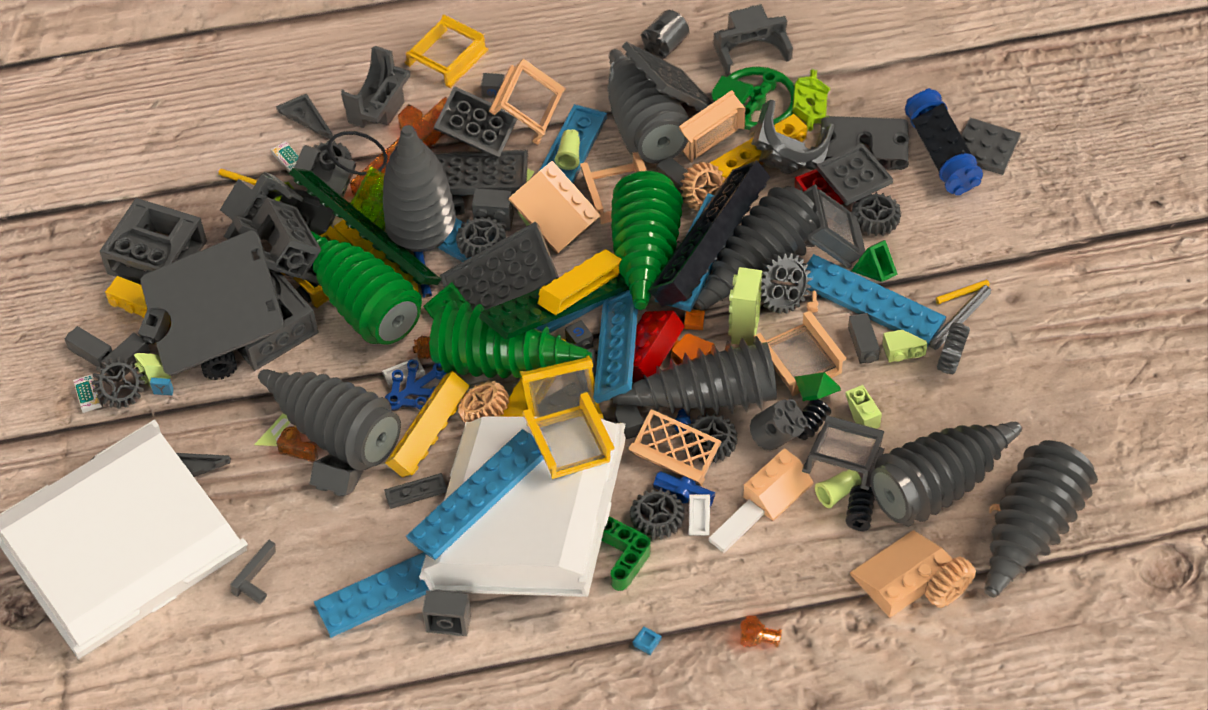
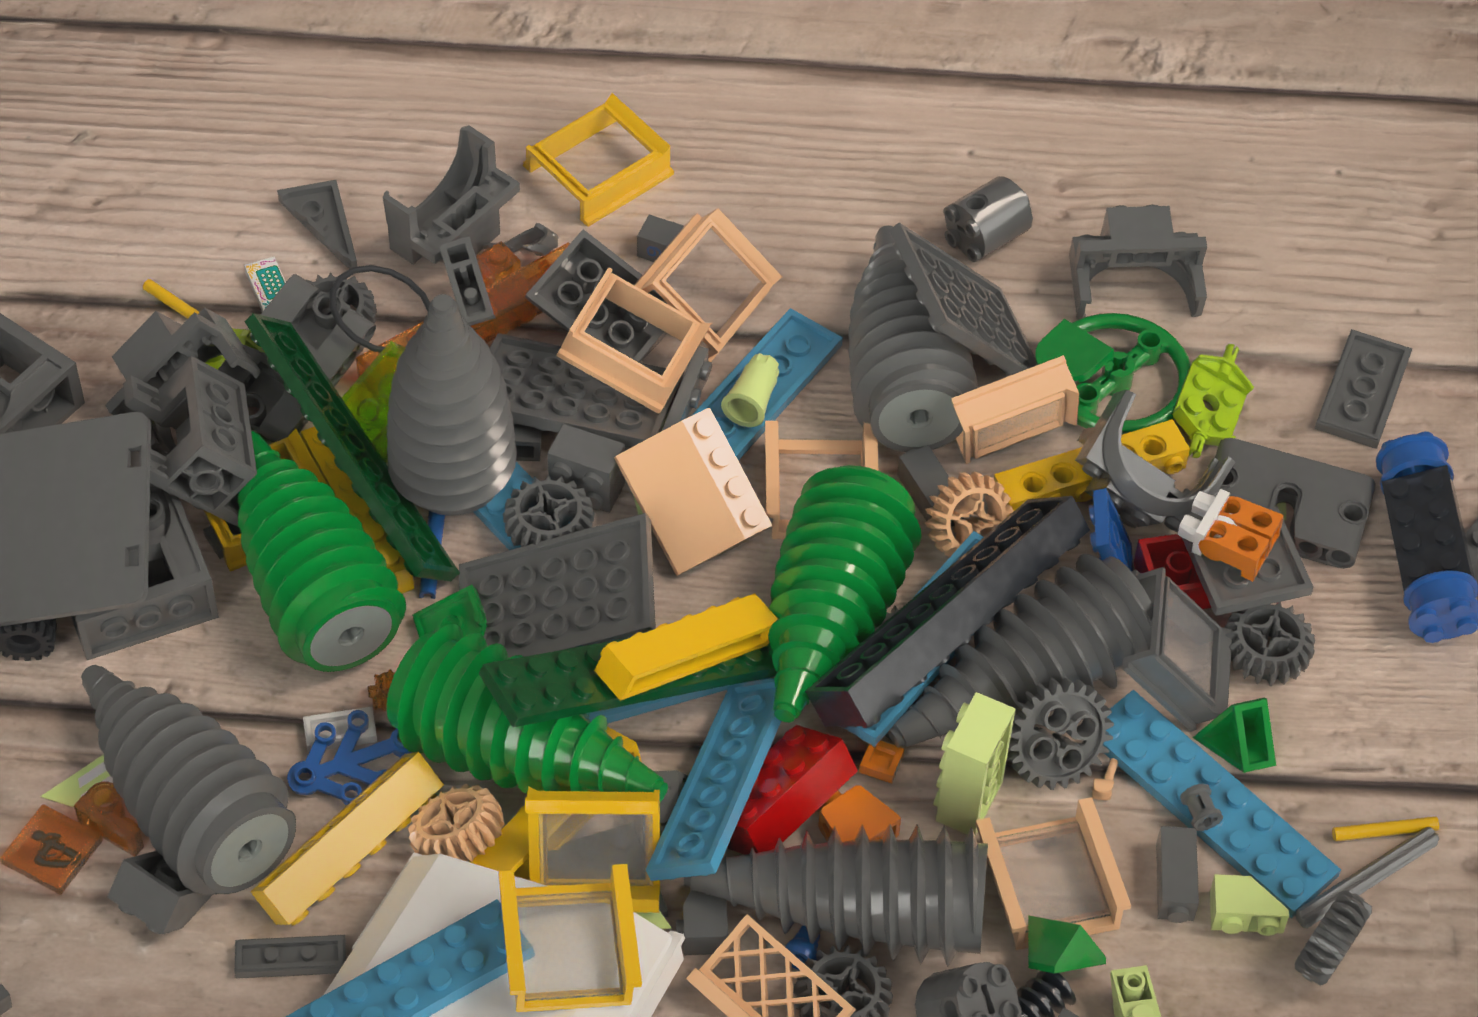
camera: 10 degrees right, 0 degrees up
dark grey brick [565,320,594,349] -> none
none -> clear orange tile [0,804,103,895]
none -> dark grey slope [439,236,495,326]
none -> dark grey helmet [482,223,558,256]
none -> light nougat piece [556,267,712,414]
none -> dark grey wing [662,346,712,431]
none -> blue plate [1089,488,1134,571]
none -> orange hips [1178,489,1284,582]
none -> dark grey bush [1180,784,1223,831]
none -> dark grey tile [1315,329,1413,449]

